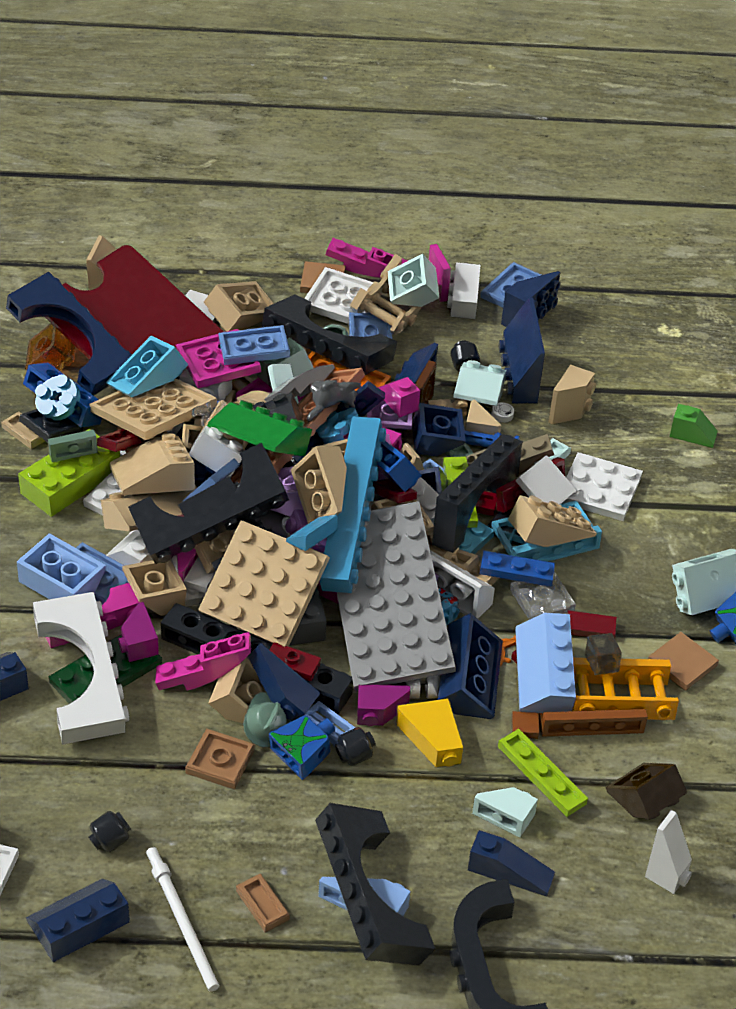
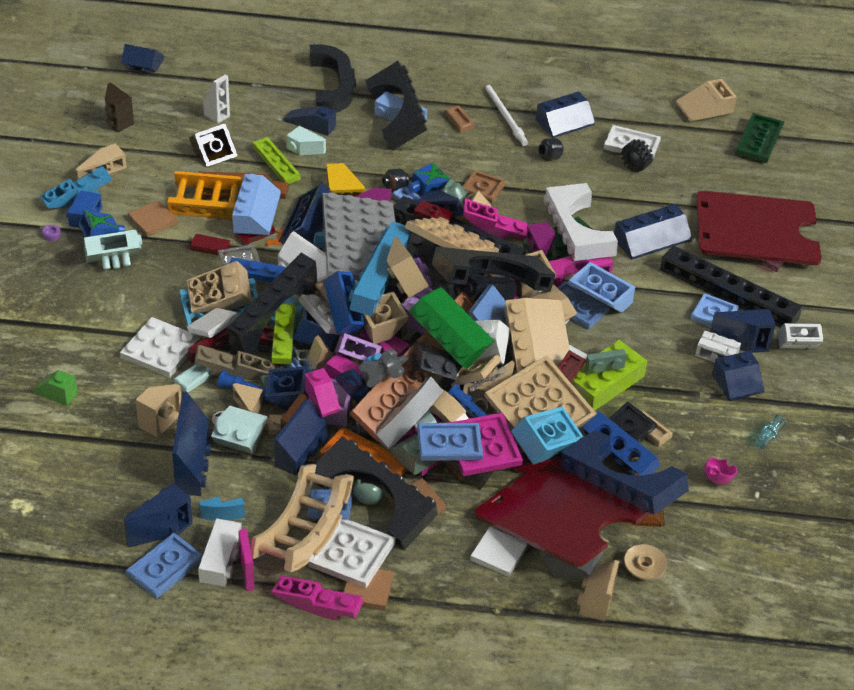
camera: 175 degrees left, 0 degrees up
plate [35,374,80,421] -> none
tan slope [204,281,274,331] -> none
dark azure slope [286,515,338,551] -> none
light aqua slope [388,254,439,307] -> none
black head [450,340,480,372] -> none
clear smoke brick [585,633,622,675] -> none
none -> dark azure slope [199,497,245,521]

